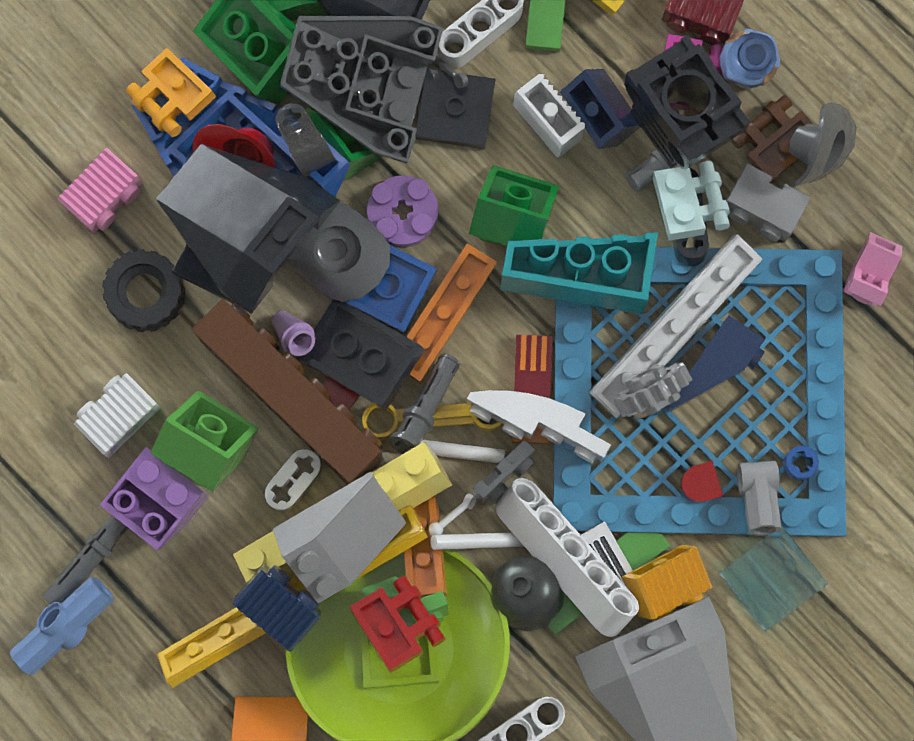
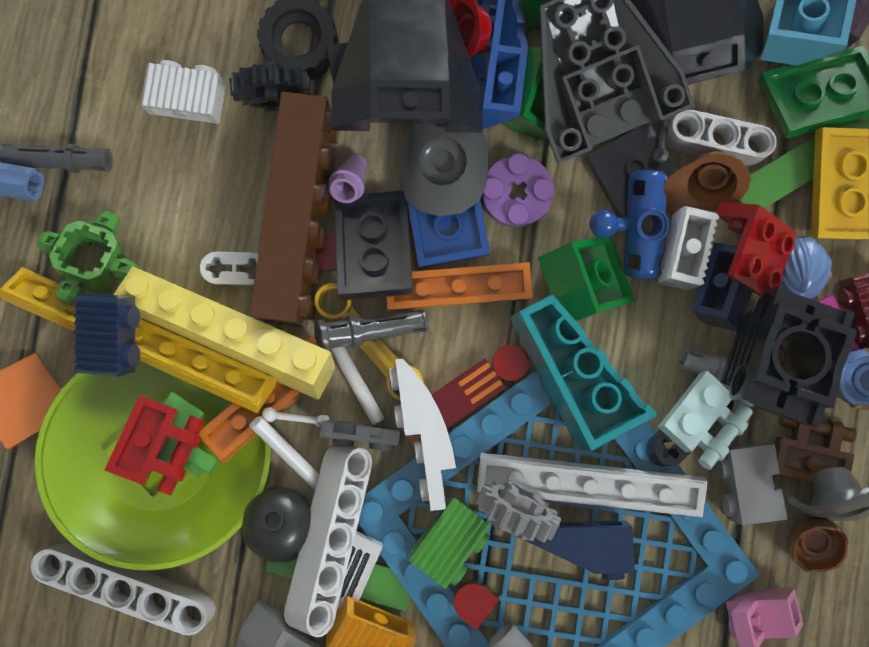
camera: 55 degrees right, 5 degrees up
medium lavender slope [100,447,209,551] -> none
bright green brick [150,390,259,492] -> none
light grey slope [273,472,406,603] -> none
clear smoke piece [276,103,336,178] -> none
none -> bright green piece [37,210,139,306]
none -> black gear [229,60,311,112]
none -> bright green brick [406,497,491,589]
none -> red tile [492,344,529,381]
none -> blue piece [589,170,669,279]
none -> dark orange piece [664,151,751,215]
none -> red bracket [716,201,797,296]
none -> medium blue hair [780,235,832,299]
none -> dark orange hair [787,516,849,572]

